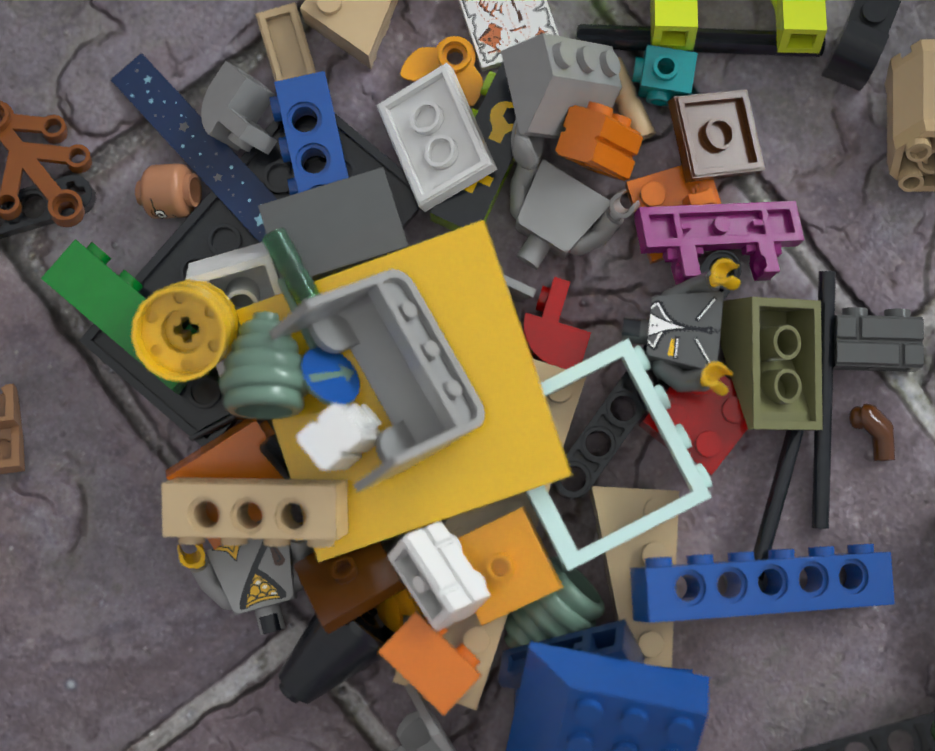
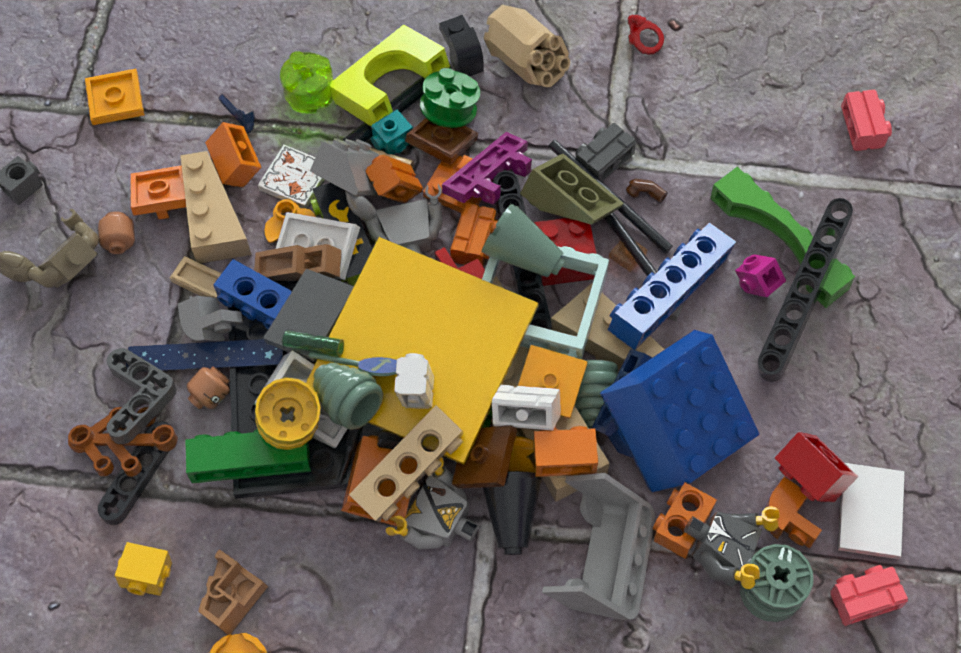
camera: 45 degrees left, 20 degrees down
light grey windscreen [269,269,485,492] -> none
dark grey torso [621,258,741,396] -> none
none -> dark grey beam [106,348,177,444]
none -> medium nougat slope [254,244,341,281]
none -> green wheel [420,68,480,128]
none -> orange brick [450,203,498,266]
none -> sand green cone [481,204,565,277]
none -> clear orange tile [609,240,648,272]
none -> dark pink brick [735,254,786,297]

